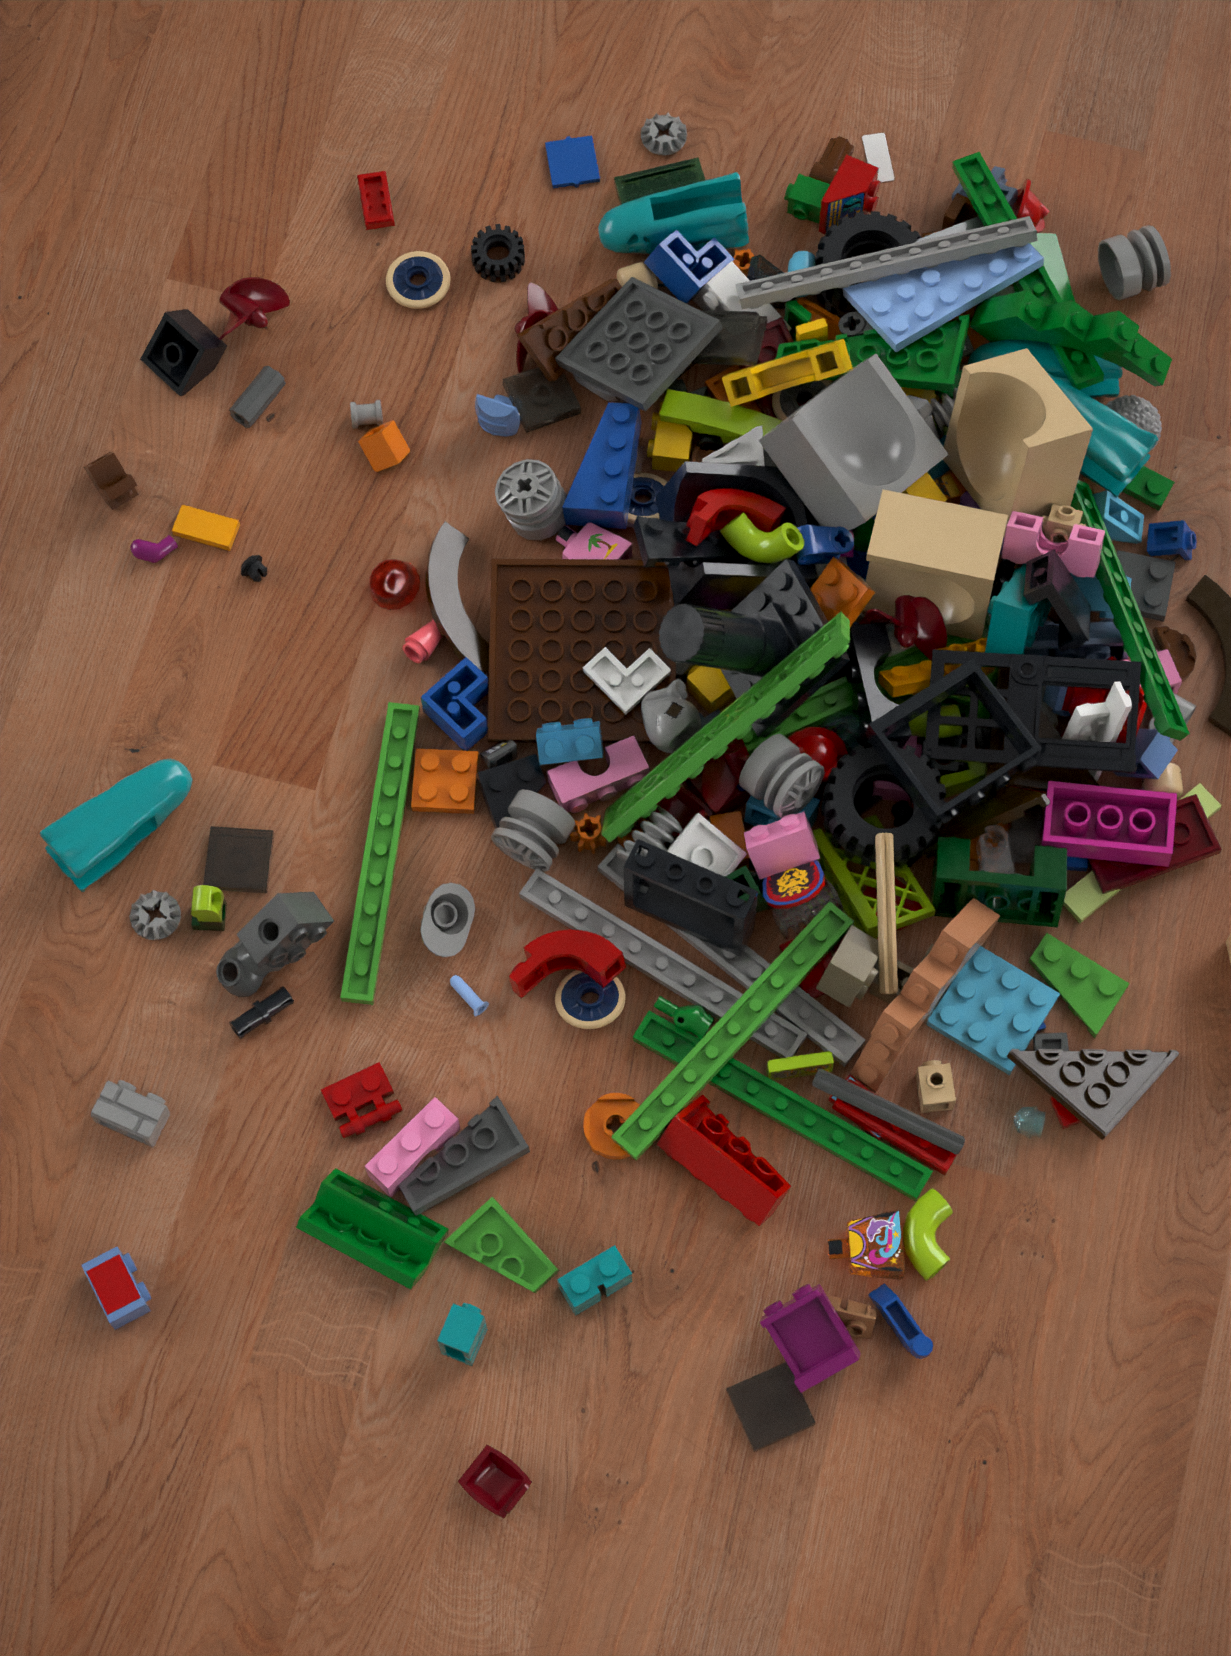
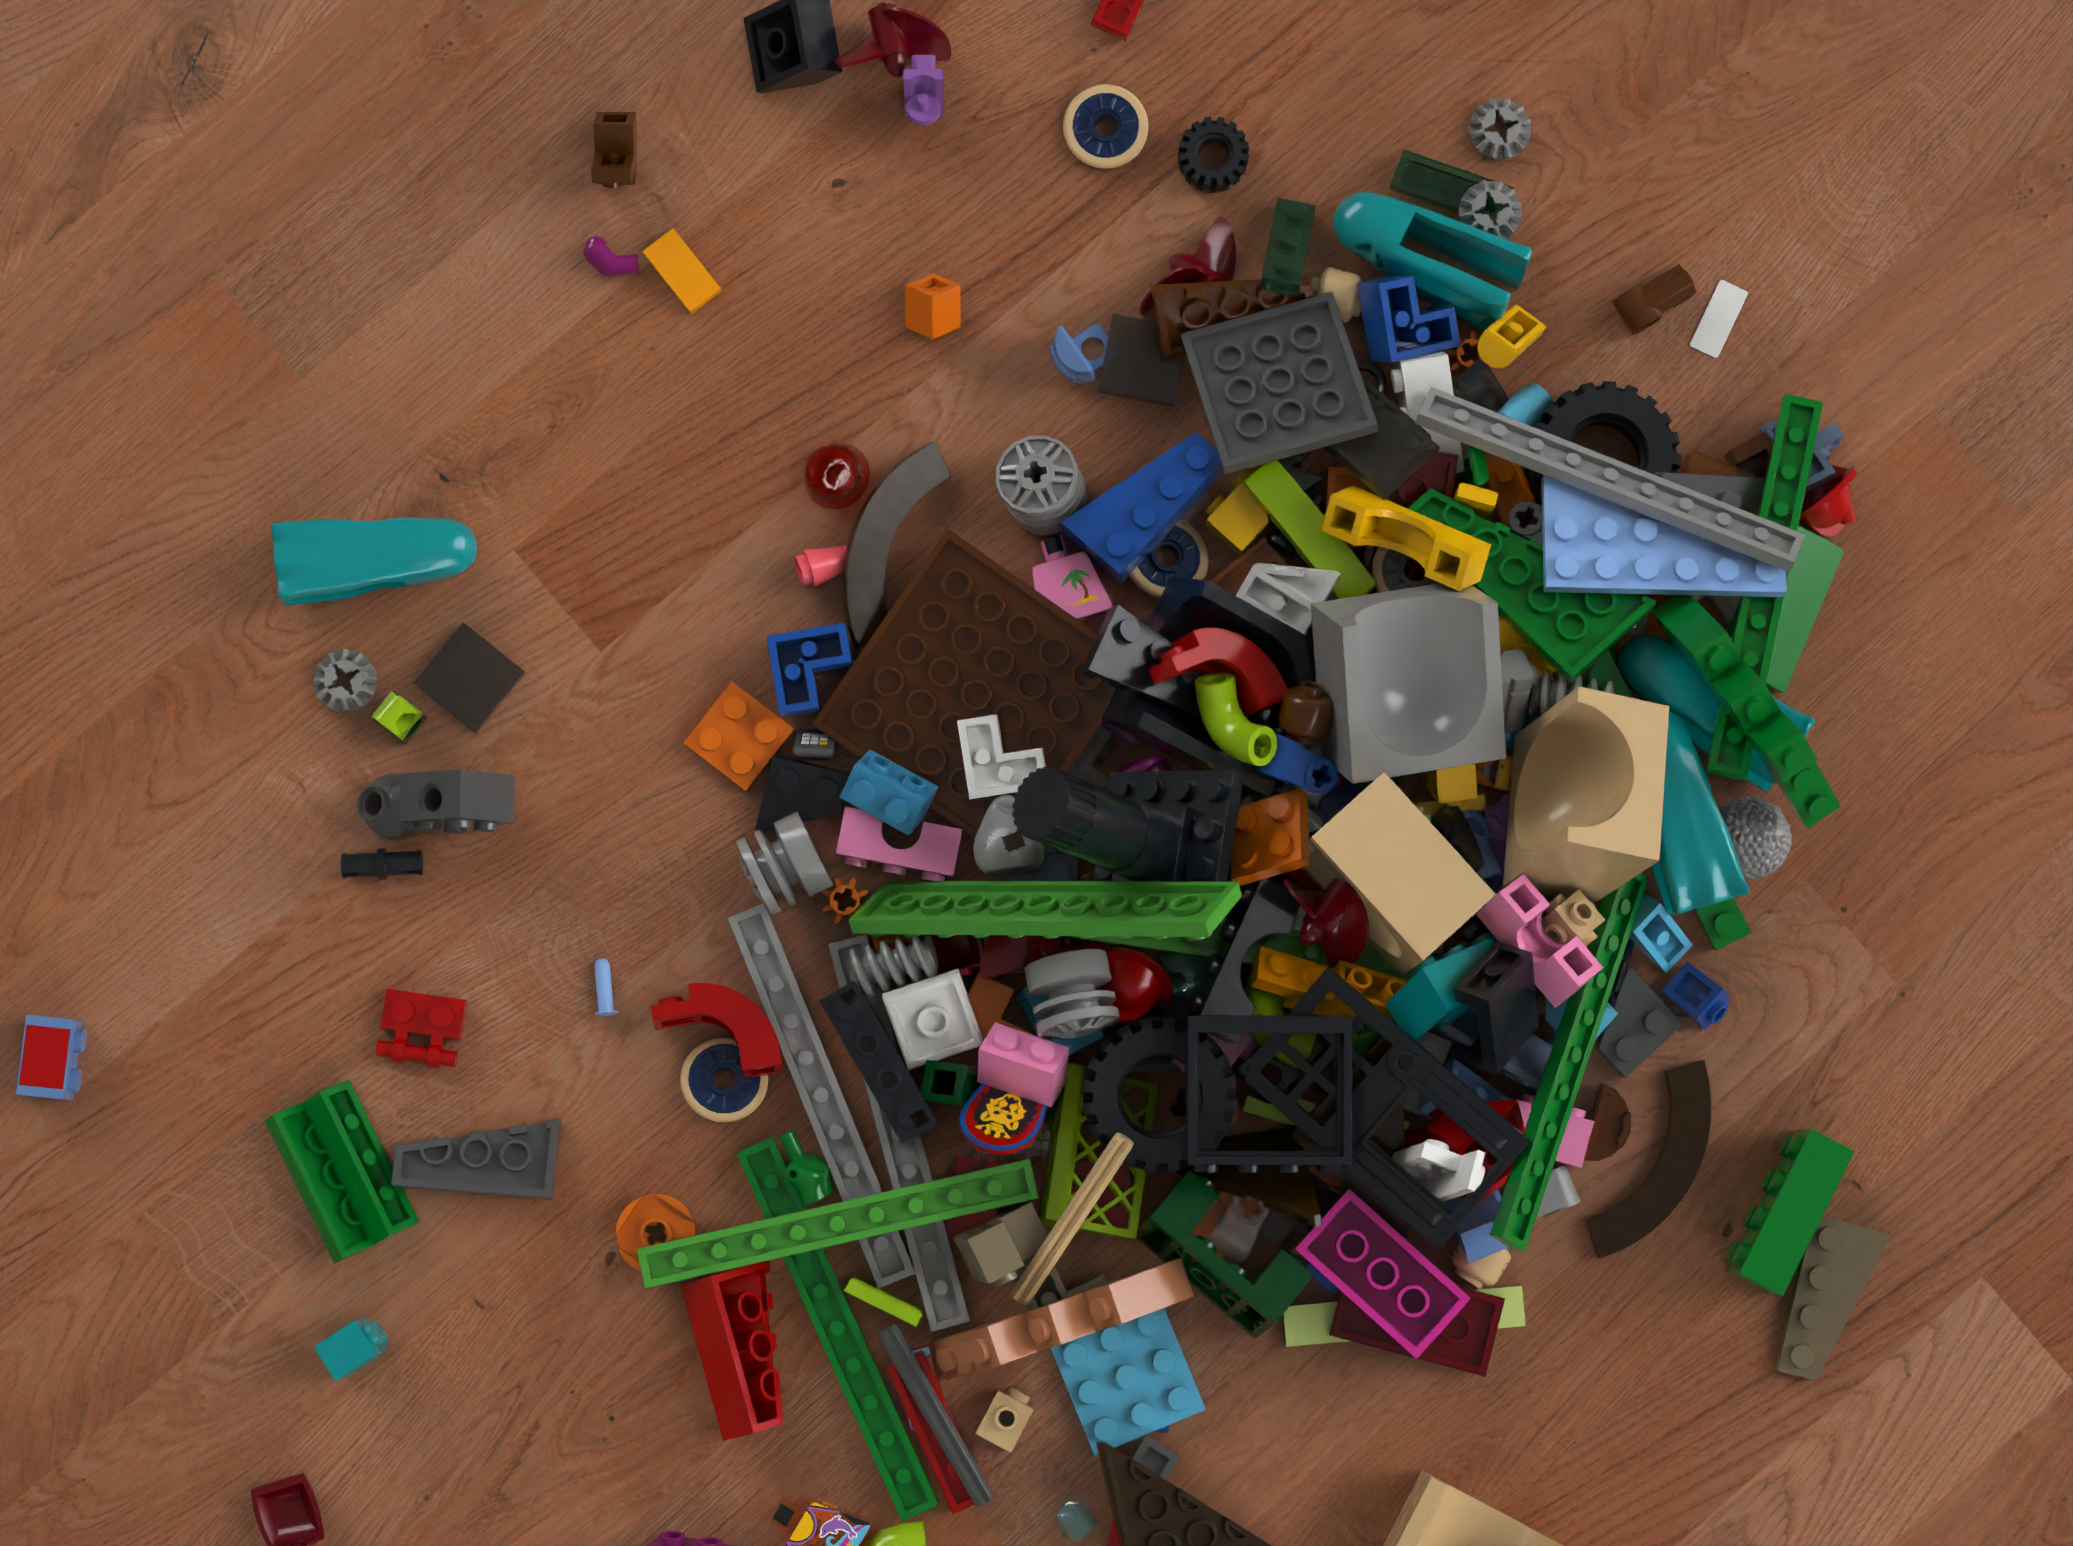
camera: 30 degrees right, 15 degrees up
light grey brick [91,1080,170,1147] -> none
dark grey axle [229,366,286,428] -> none
black piece [241,555,267,582] -> none
bright green plate [340,702,420,1005] -> none
light grey bush [350,400,383,429] -> none
bright pink arch [365,1097,460,1198] -> none
light grey piece [420,883,475,958] -> none
bright green wing [444,1197,560,1293] -> none
blue piece [545,135,600,188] -> none
teal piece [557,1245,632,1316] -> none
green brick [784,174,830,224] -> none
red slope [819,154,881,234] -> none
bright green wing [1029,933,1130,1038] -> none
light grey wheel [1098,225,1171,301] -> none
none -> medium lavender hips [903,55,944,126]
none -> clear green plate [1259,198,1316,297]
none -> reddish brown head [1278,681,1333,744]
none -> light grey gear [1459,180,1522,239]
none -> yellow brick [1477,304,1546,368]

